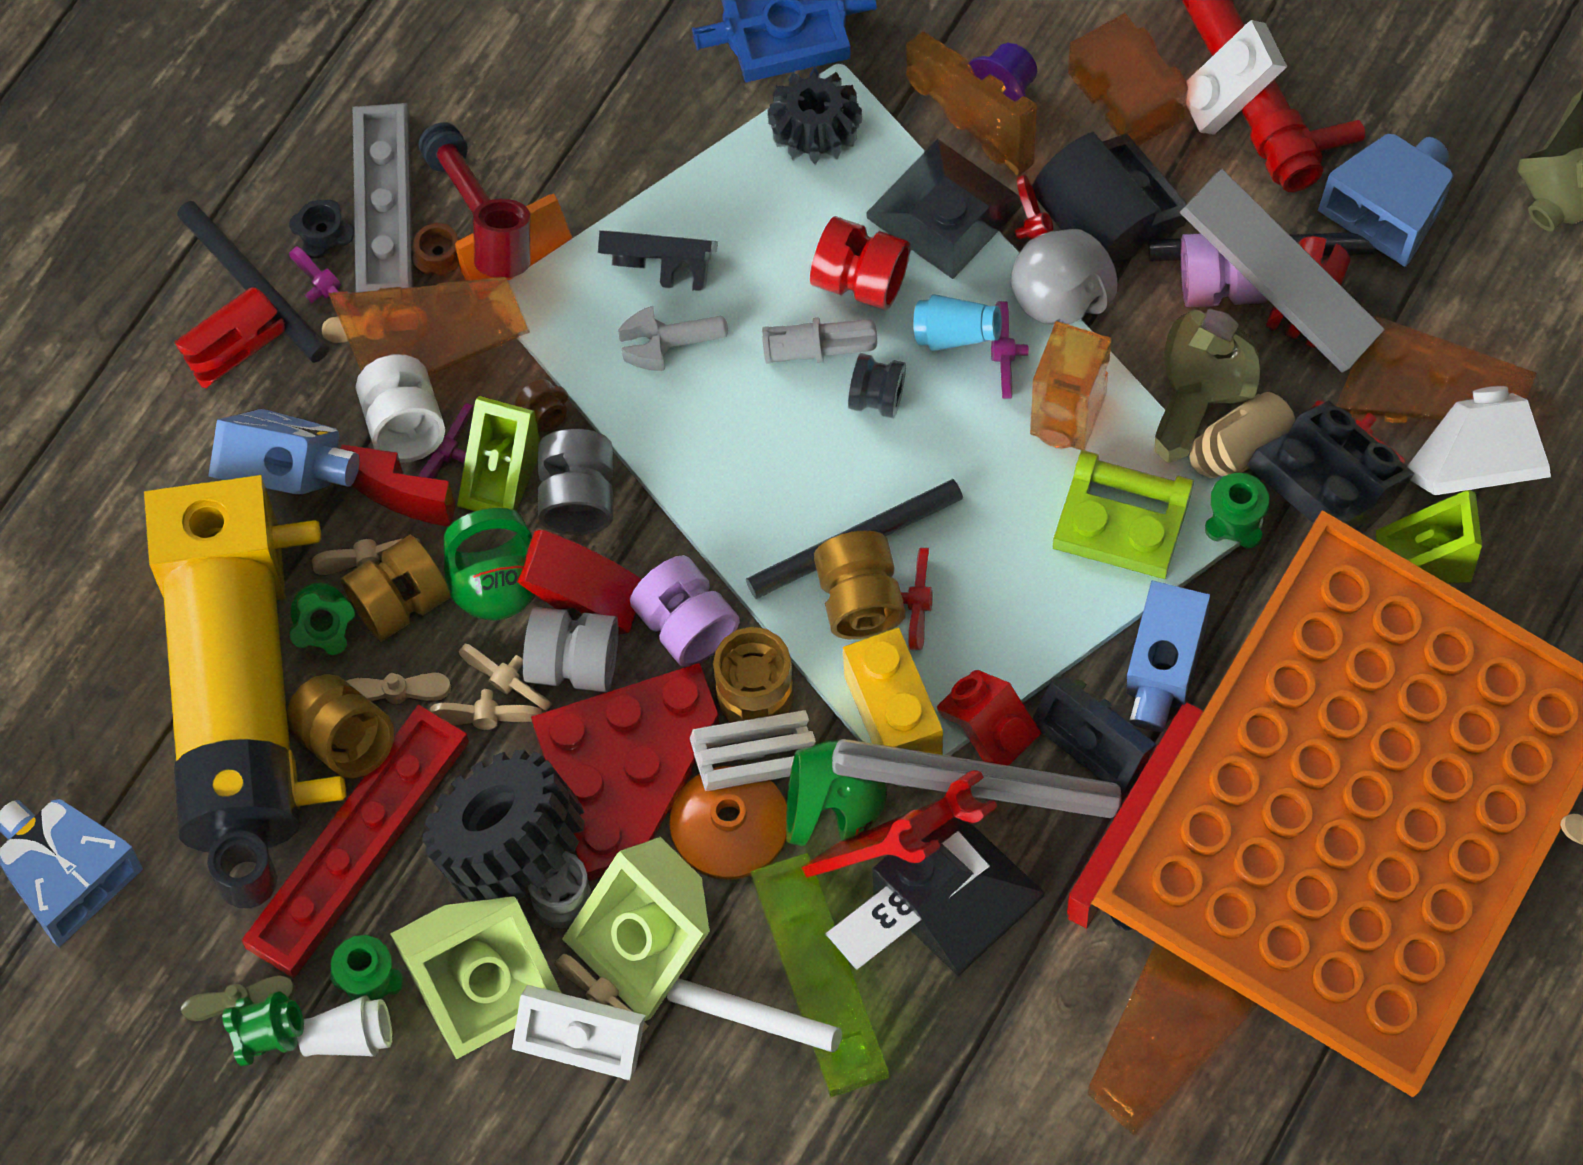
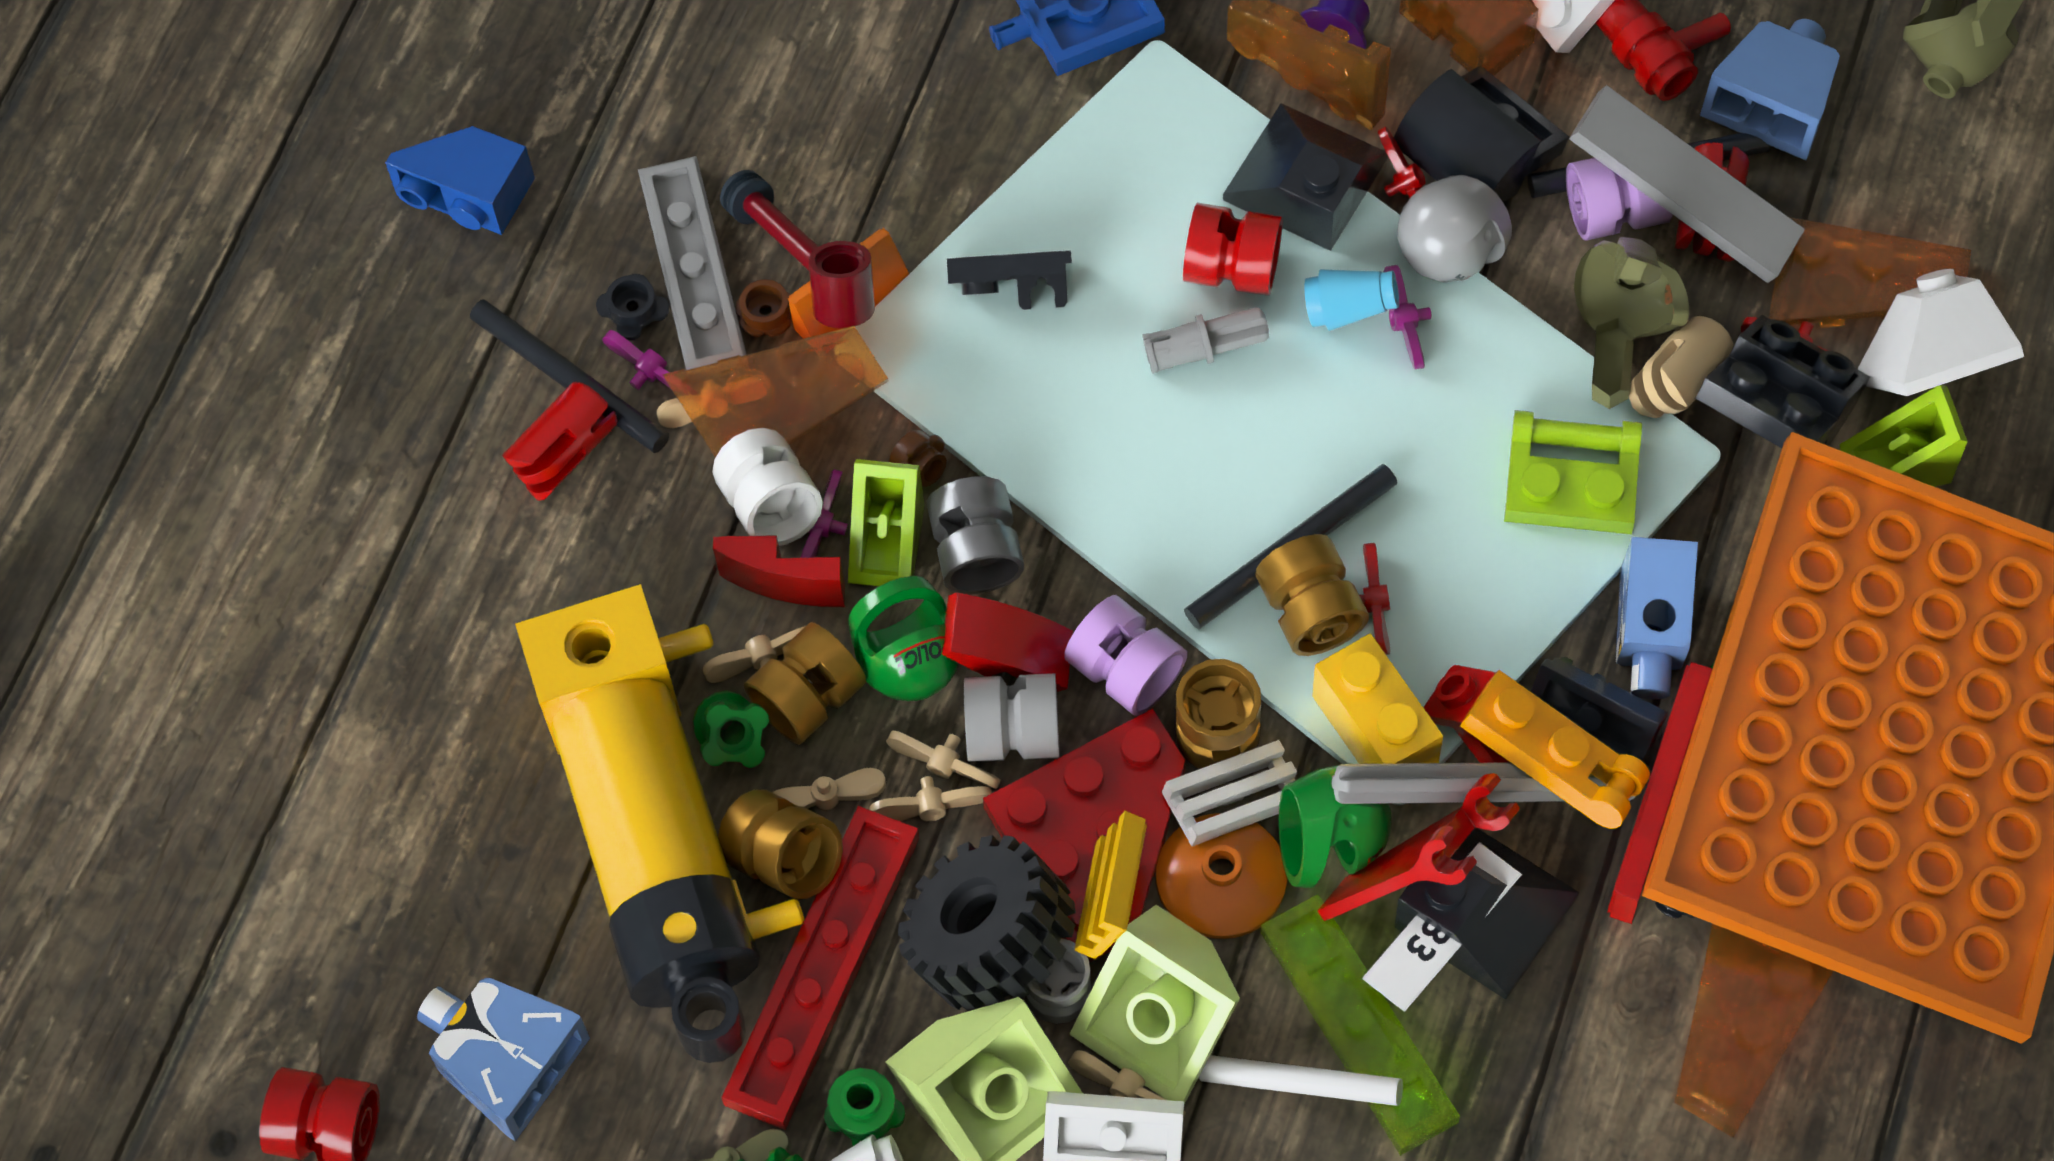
camera: 10 degrees left, 0 degrees up
medium blue torso [208,409,359,494] -> none
light grey bar [618,306,728,371] -> none
black gear [767,66,862,165] -> none
black wheel [848,353,906,419] -> none
clear orange brick [1030,321,1112,450] -> none
green brick [1205,473,1269,548] -> none
none -> blue slope [385,126,535,235]
none -> yellow tile [1074,811,1147,959]
none -> light orange plate [1460,670,1650,829]

